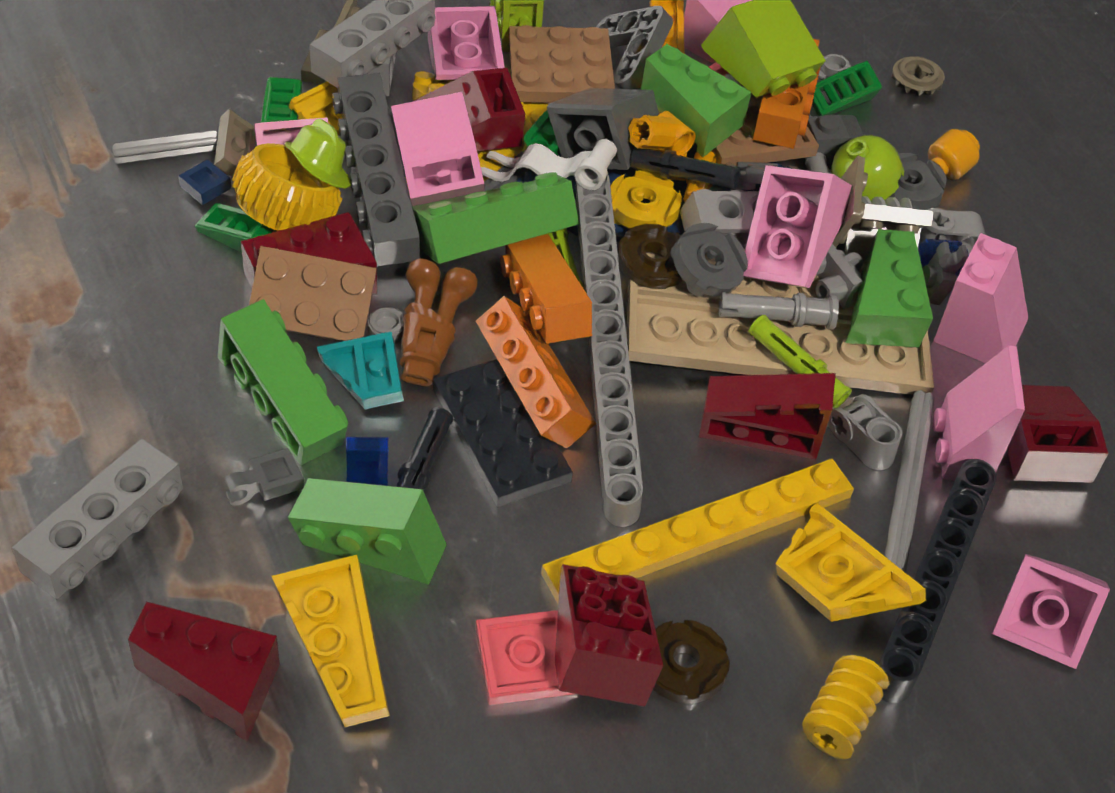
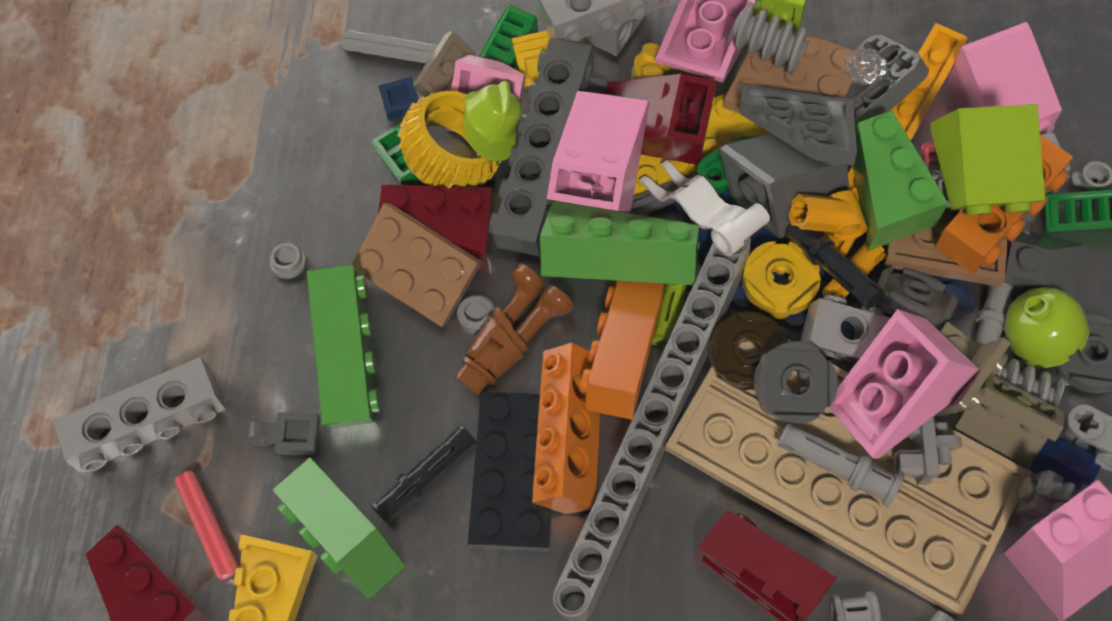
camera: 40 degrees right, 15 degrees up
teal wing [317,331,404,409] -> none
clear blue panel [346,437,389,486] -> none
lime pin [748,314,852,408] -> none
bright green wedge [845,229,933,347] -> none
none -> coral axle [175,471,239,580]
none -> light grey plate [269,243,307,279]
none -> light grey piece [727,2,809,75]
none -> dark grey plate [739,84,857,166]
none -> clear plant [842,49,887,85]

